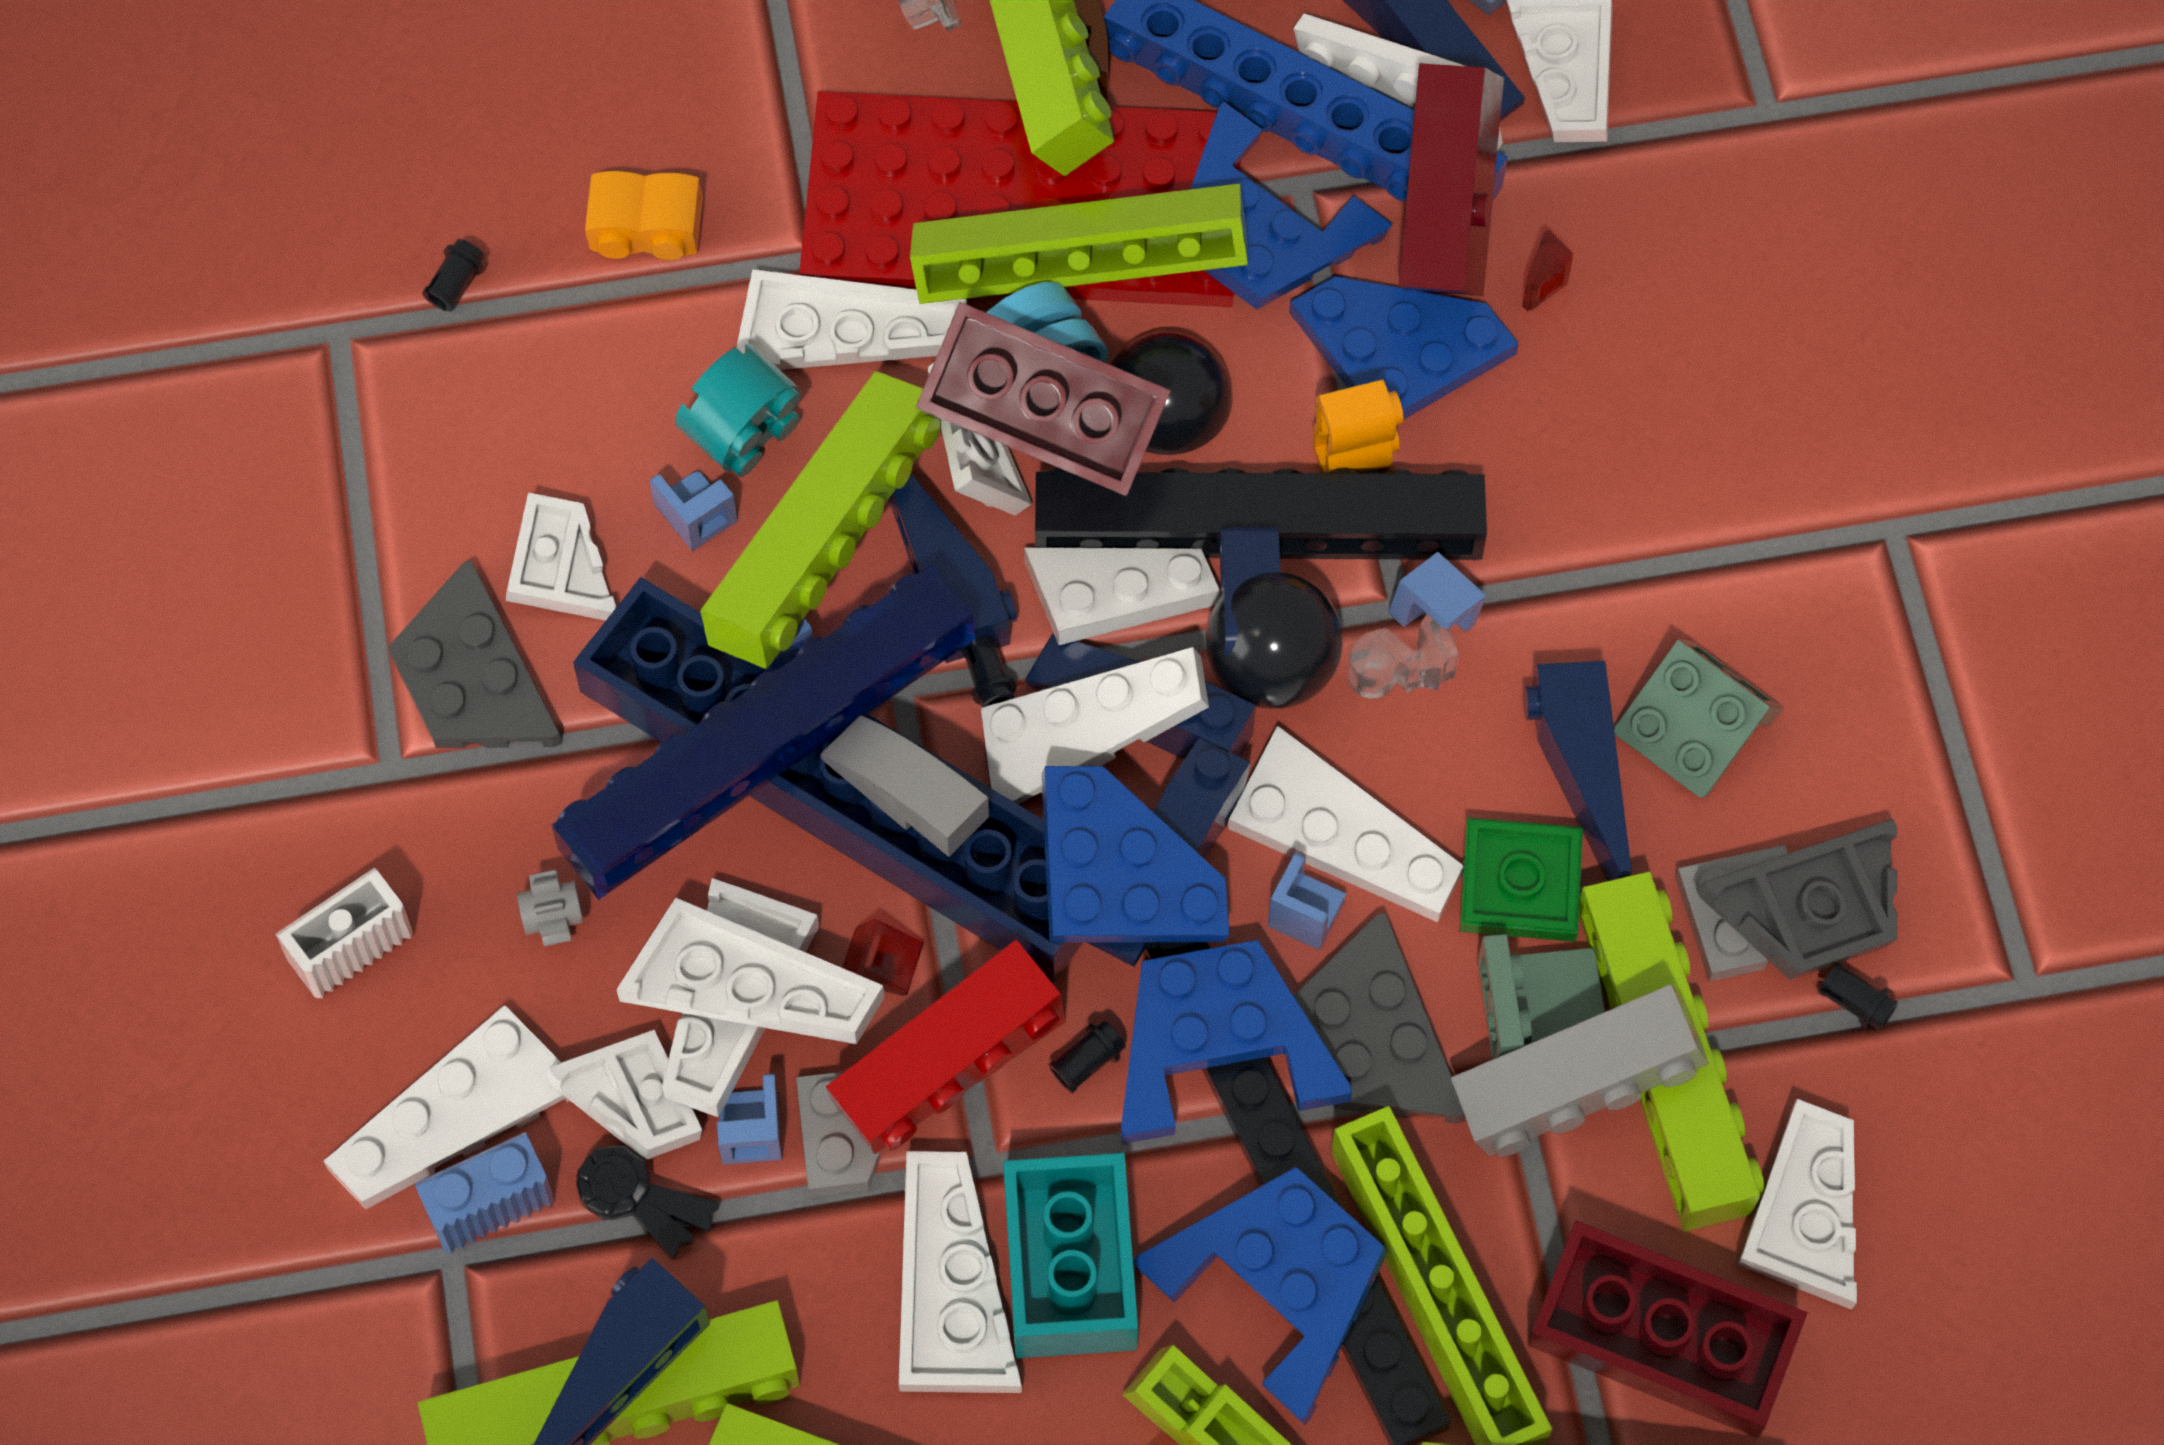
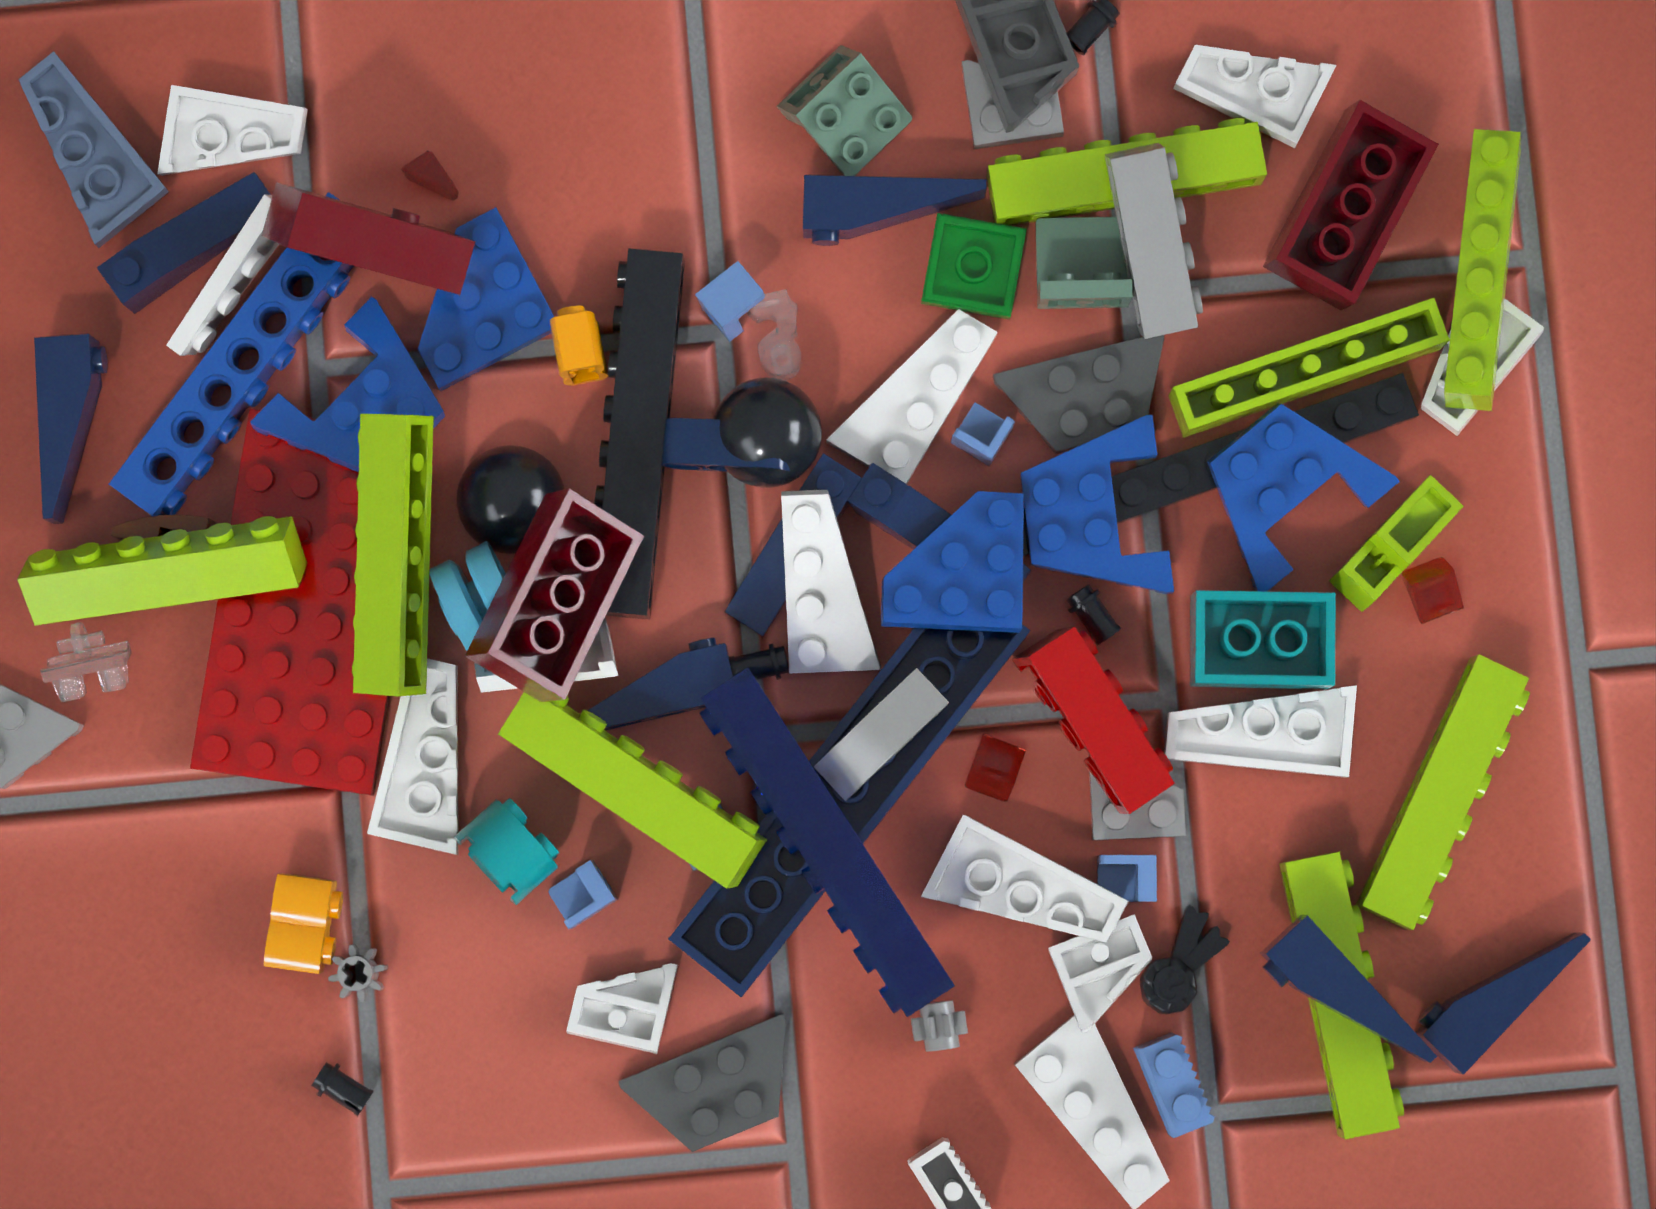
camera: 80 degrees left, 20 degrees up
white wing [616,898,885,1044] -> none
white wing [1024,548,1220,645] -> none
none -> light grey gear [328,944,388,1002]

